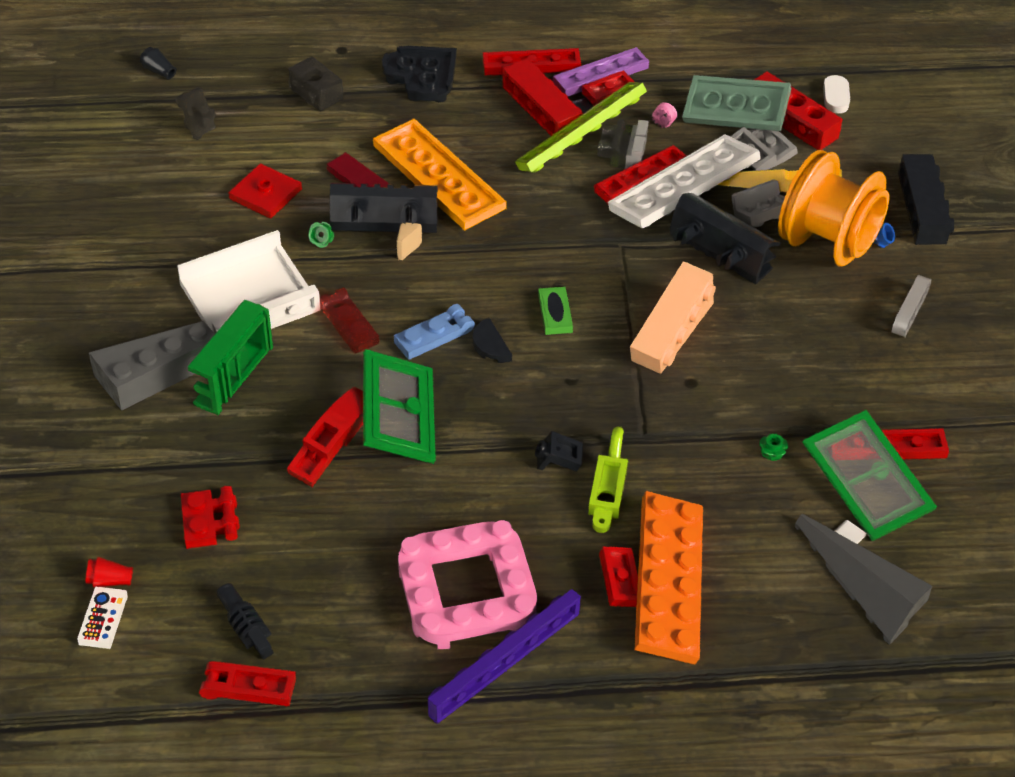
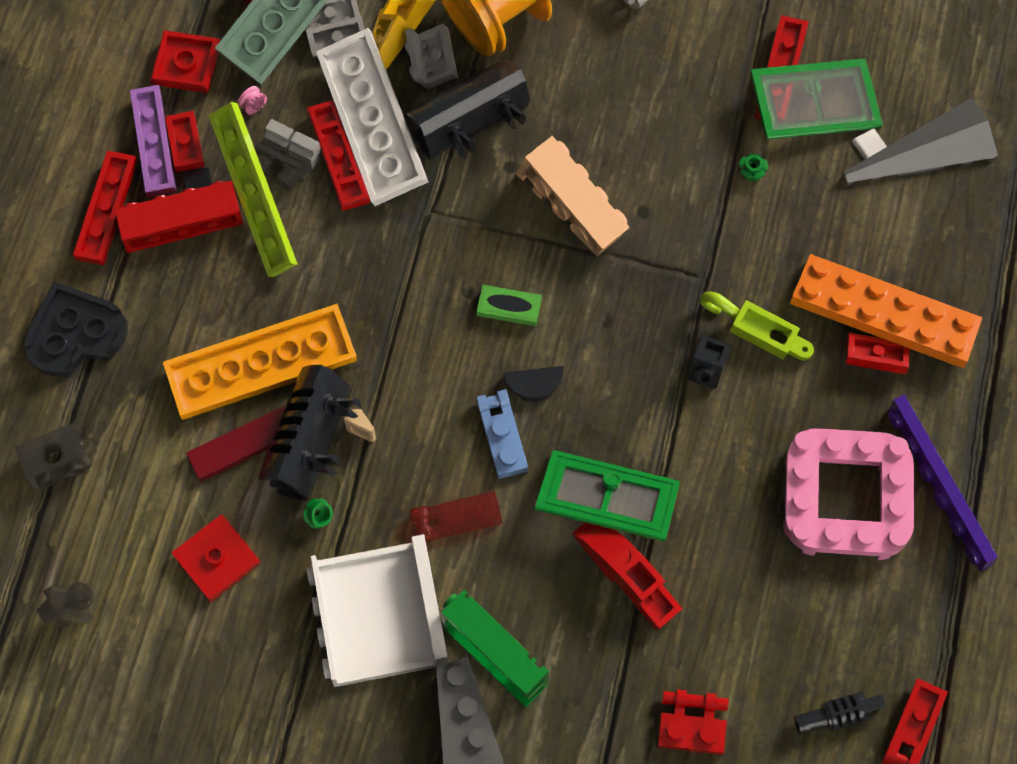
camera: 70 degrees left, 20 degrees up
none -> red plate [150,30,220,93]

